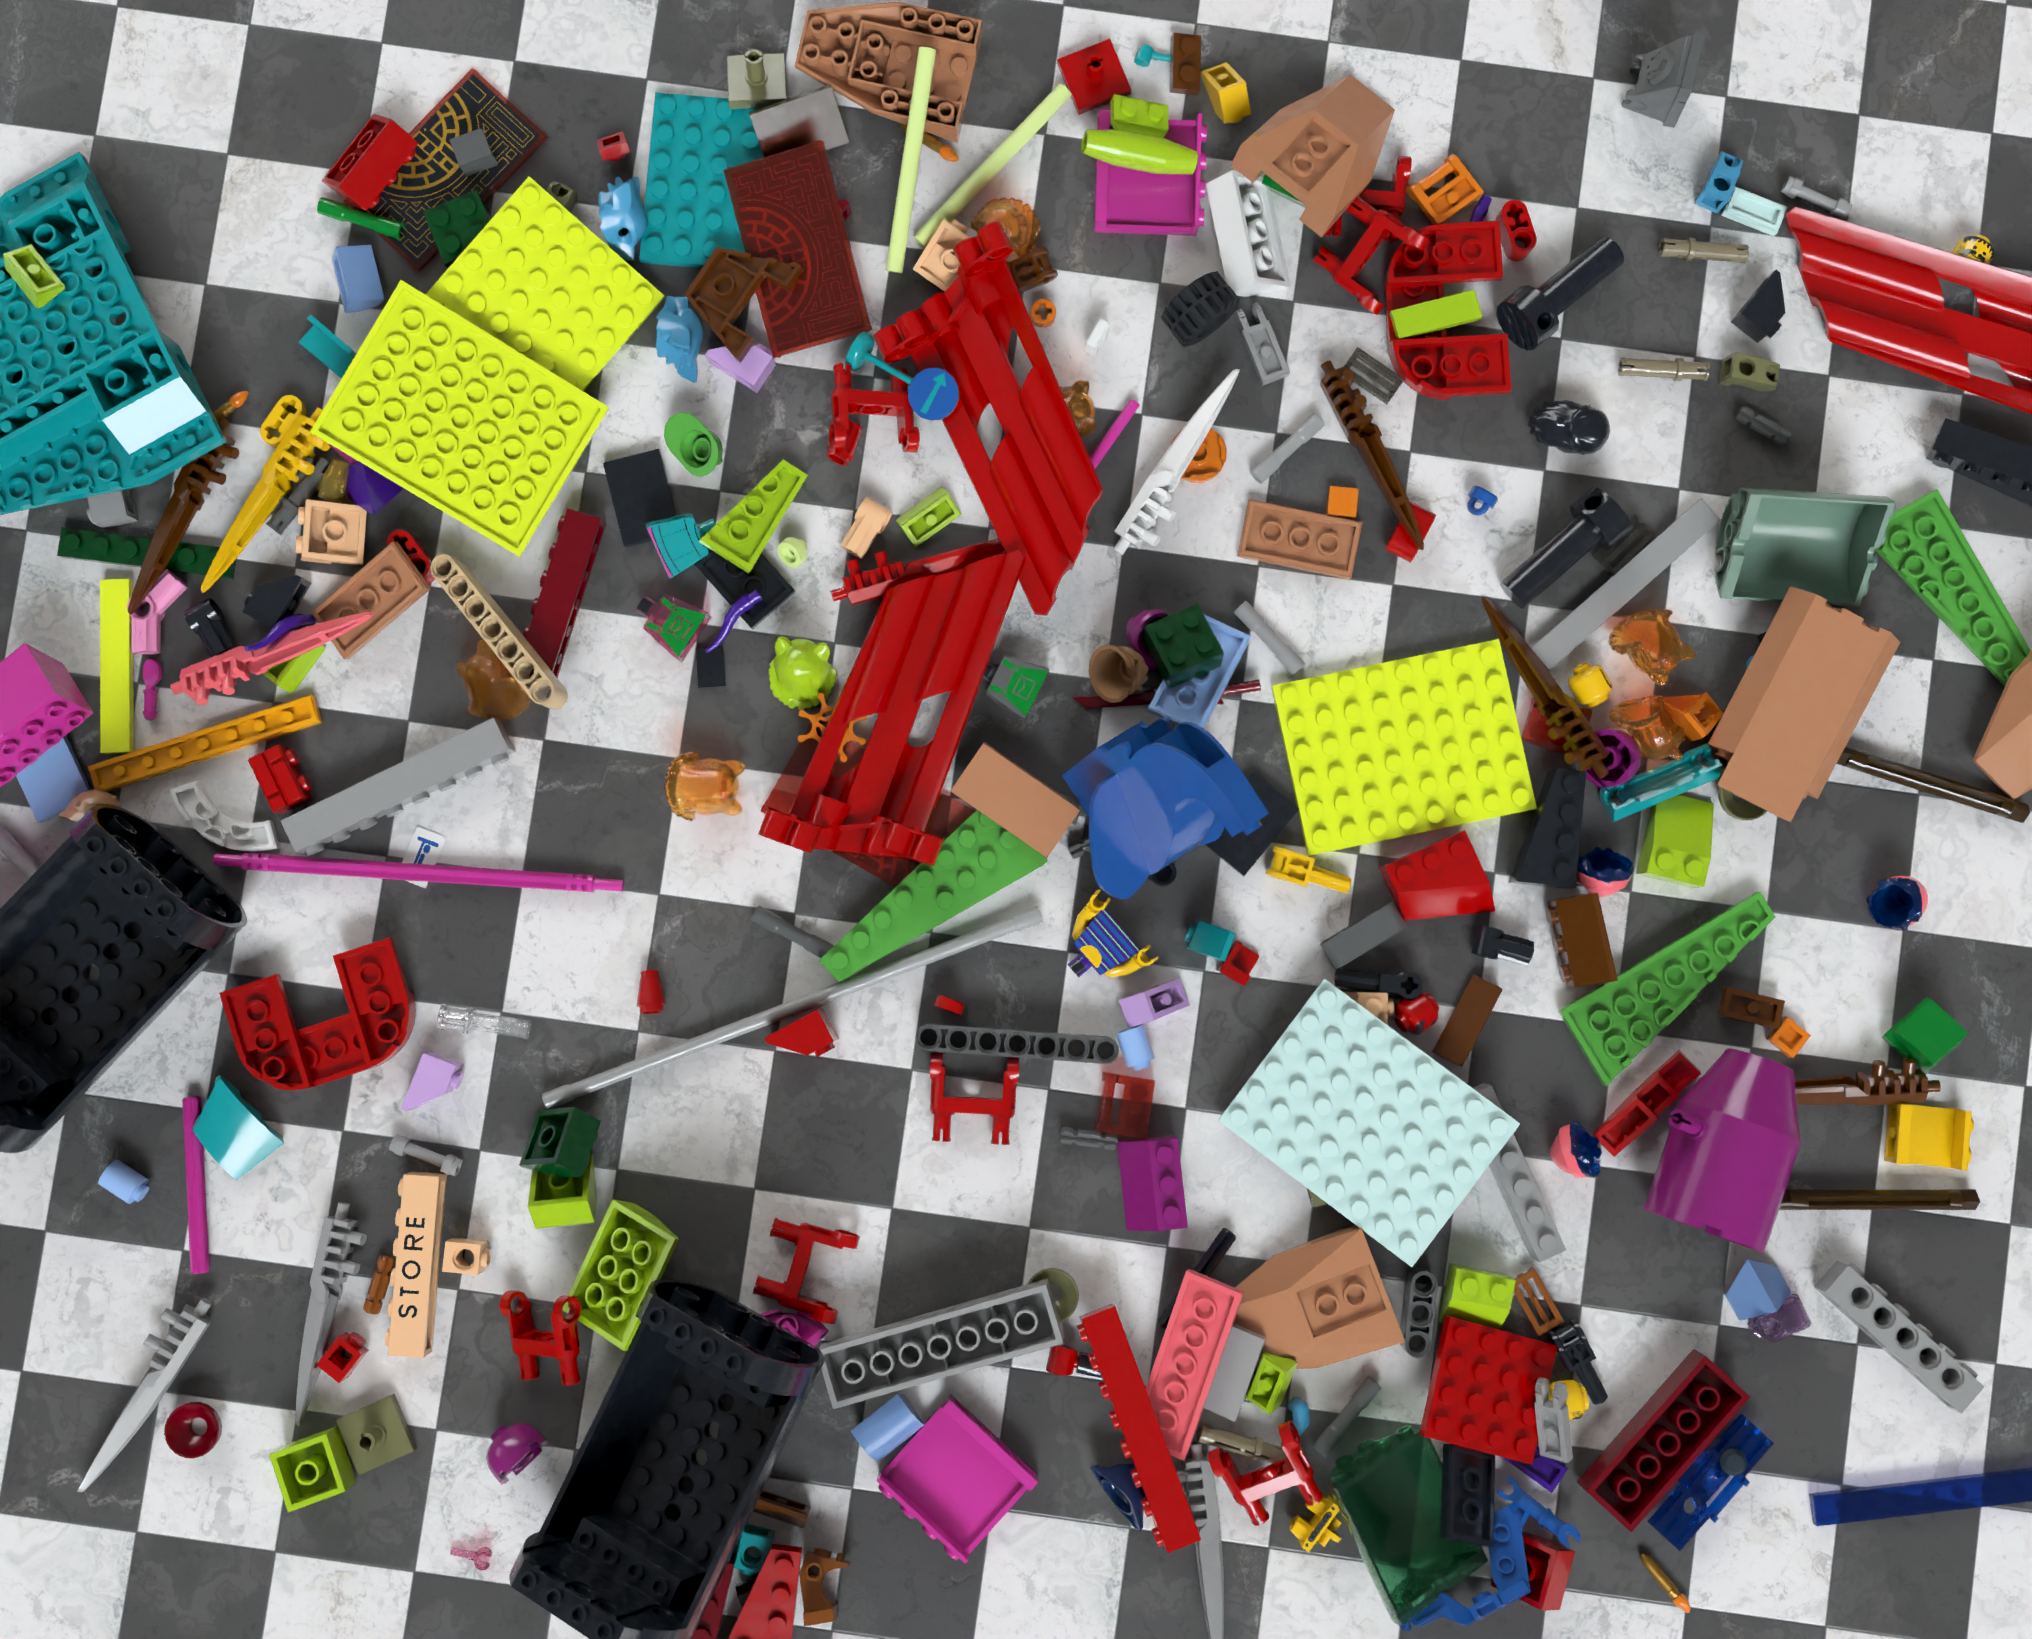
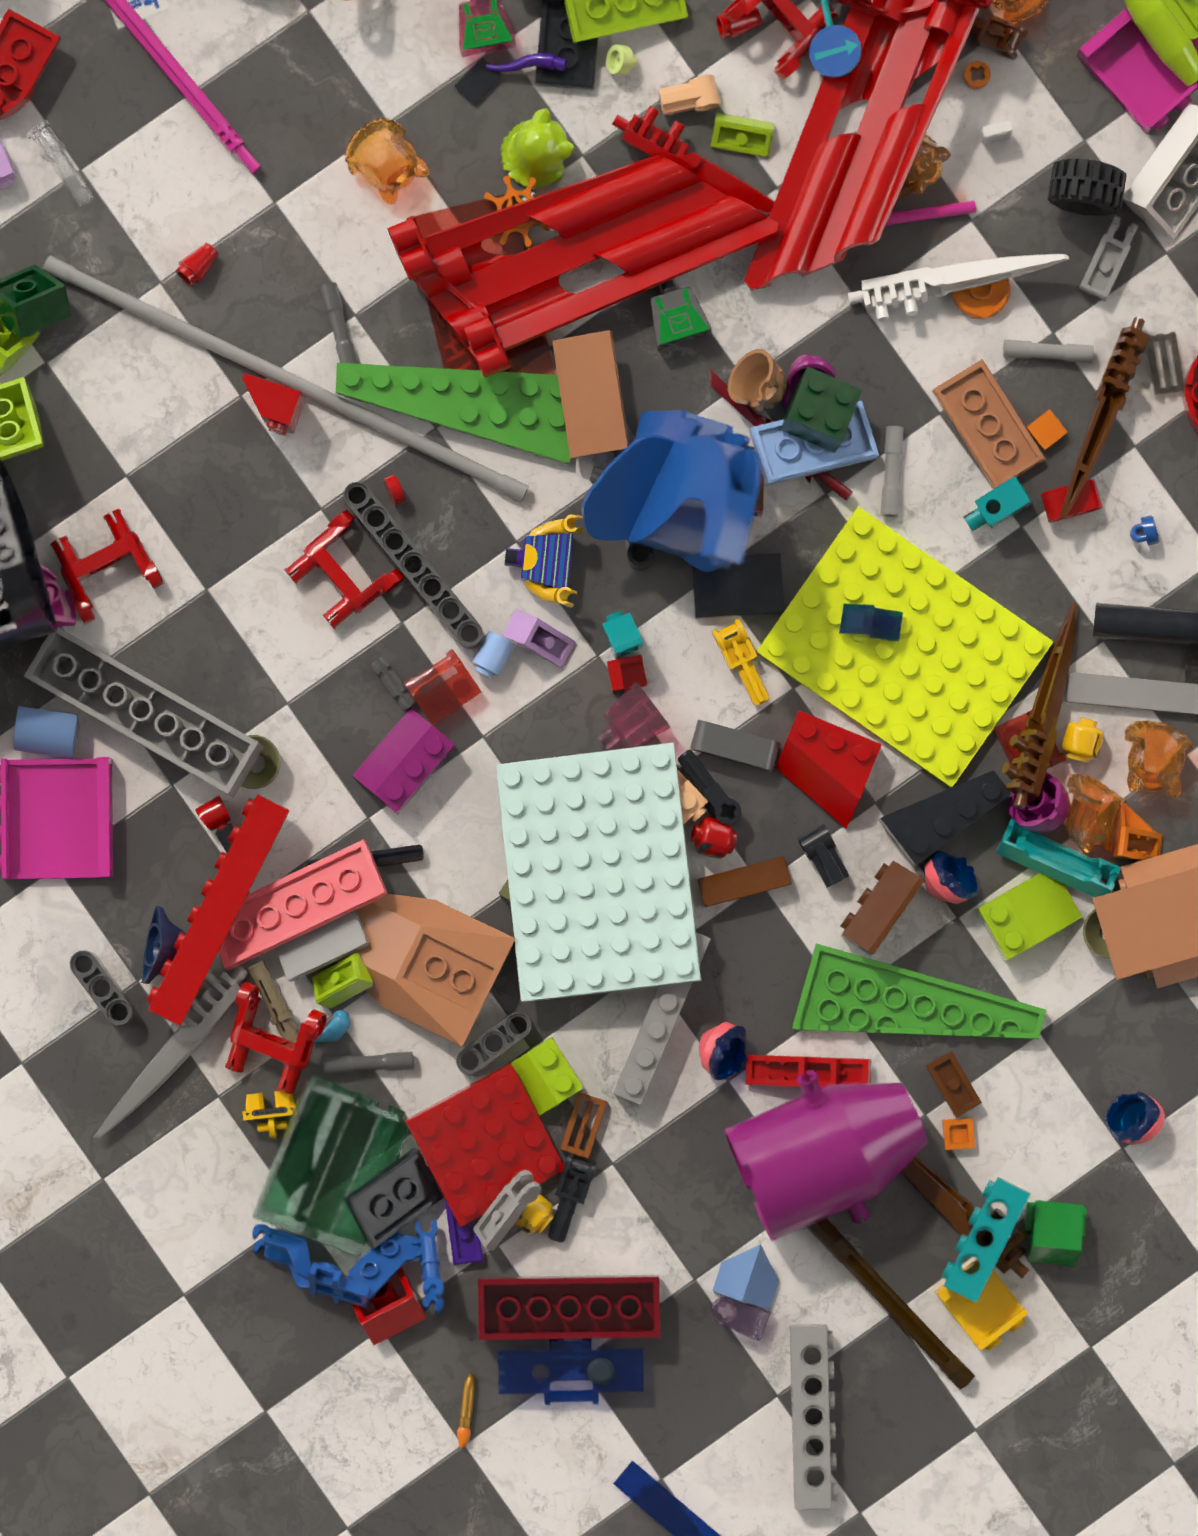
camera: 50 degrees right, 0 degrees up
none -> dark grey beam [70,951,135,1026]
none -> clear pink torso [596,681,671,751]
none -> slope [839,604,903,643]
none -> teal brick [941,1177,1031,1303]
none -> teal torso [963,476,1033,532]

